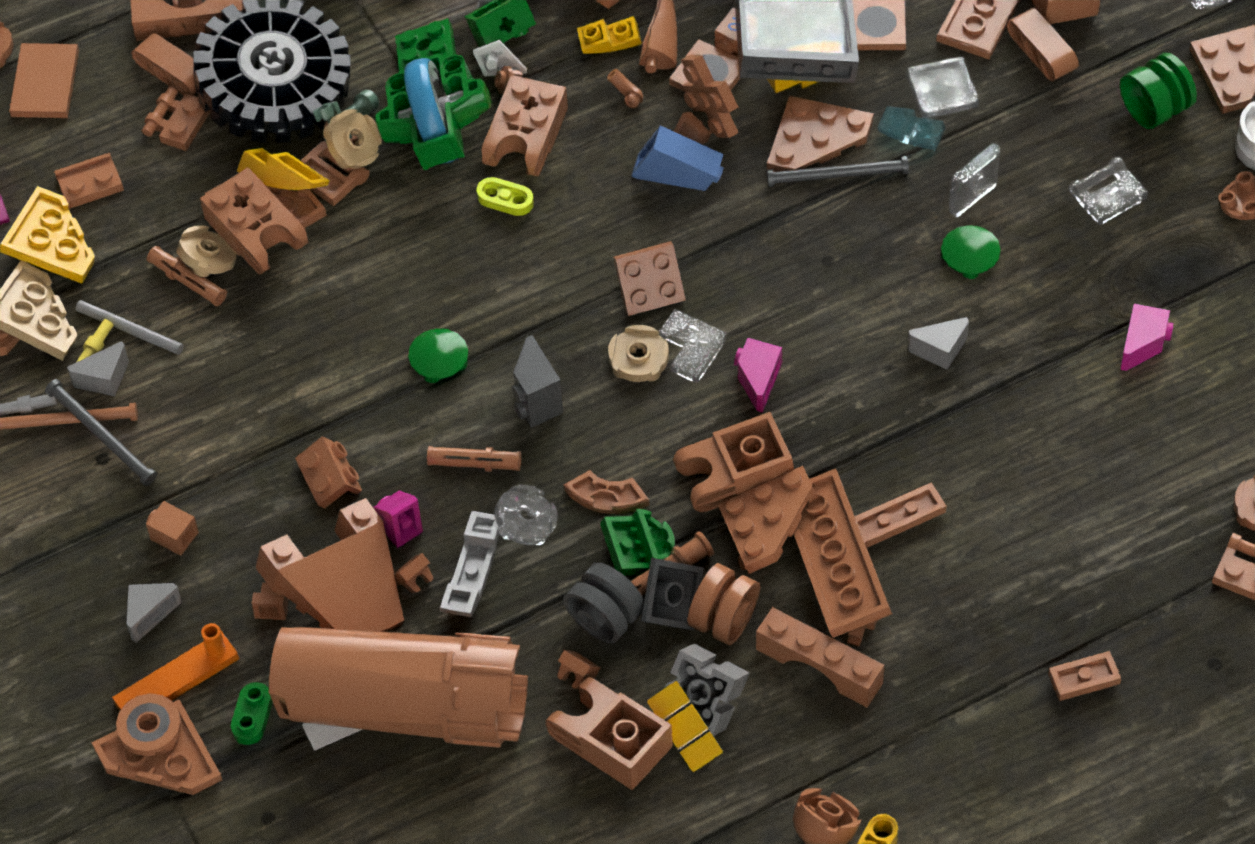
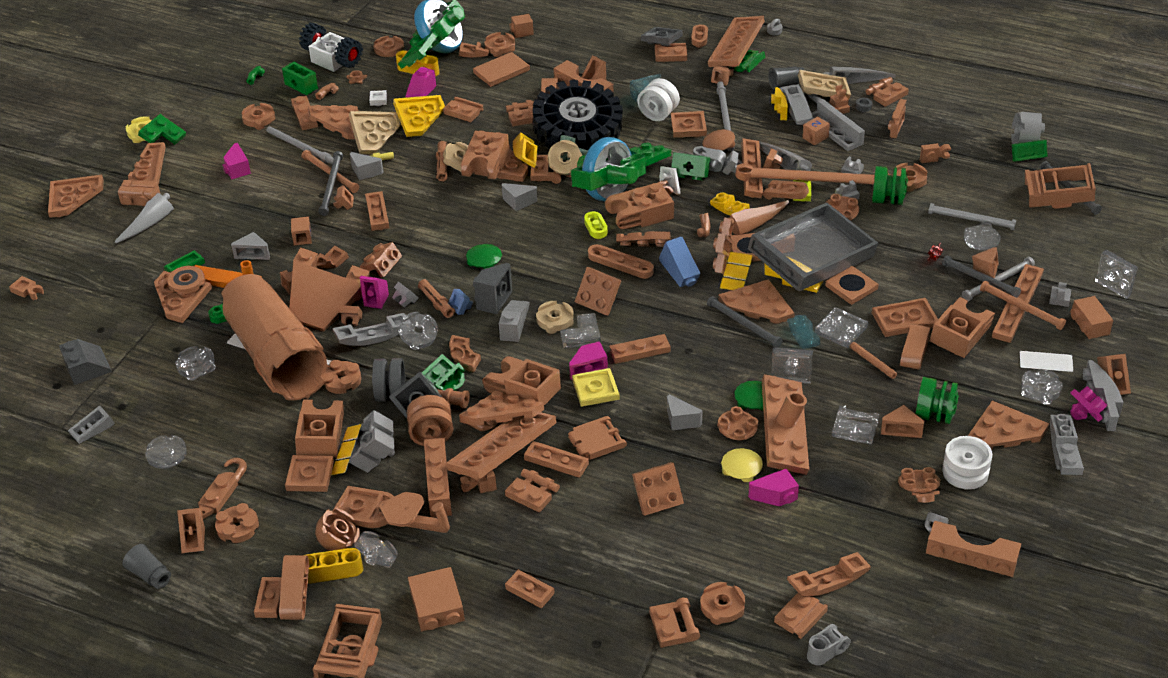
camera: 50 degrees right, 15 degrees down
light grey bar [76,300,184,355] -> none
nougat tile [558,650,601,689] -> none
nougat tile [674,112,712,144] -> none
none -> green tile [164,250,205,273]
none -> clear plate [175,346,215,381]
none -> nougat plate [285,455,334,492]
none -> nougat slope [316,246,349,268]
none -> nougat plate [322,360,361,394]
none -> nougat tile [333,185,354,210]
none -> nougat plate [333,486,450,533]
none -> clear plate [354,531,398,568]
none -> nougat plate [365,191,389,231]
none -> light grey tile [392,282,419,308]
none -> nougat brick [408,567,465,632]
none -> medium blue tile [448,289,473,315]
none -> light grey slope [499,300,530,342]
none -> light grey slope [502,183,537,211]
none -> nougat plate [505,469,560,513]
none -> nougat plate [568,416,627,460]
none -> light yellow plate [572,368,620,407]
none -> nougat plate [588,245,654,279]
none -> nougat plate [610,334,670,364]
none -> nougat plate [616,231,671,247]
none -> nougat plate [632,462,684,515]
none -> nougat dish [717,406,758,440]
none -> yellow sticker [720,252,752,290]
none -> light yellow dish [721,448,763,482]
none -> nougat plate [762,374,809,475]
none -> nougat piece [850,342,897,379]
none -> nougat slope [881,405,924,438]

